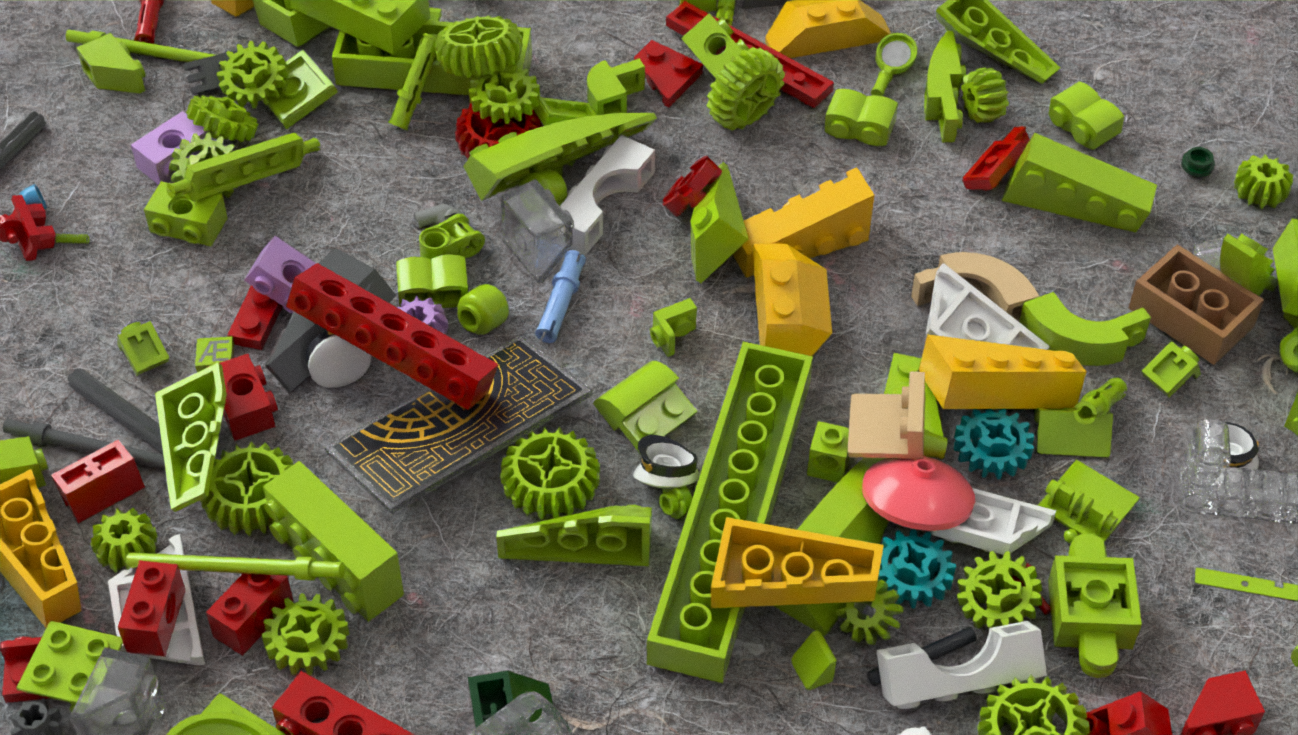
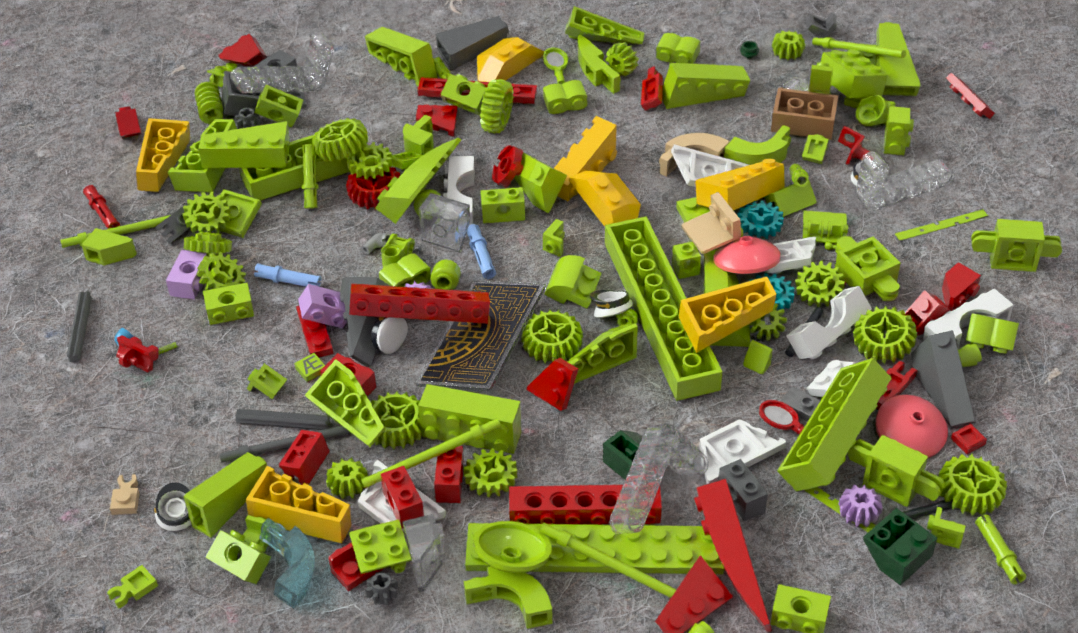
camera: 30 degrees left, 5 degrees down
lime plate [166,132,320,201] -> none
none -> light blue pin [254,263,321,287]
none -> lime brick [480,187,525,224]
none -> red wing [526,358,578,411]
none -> red bracket [838,126,878,165]

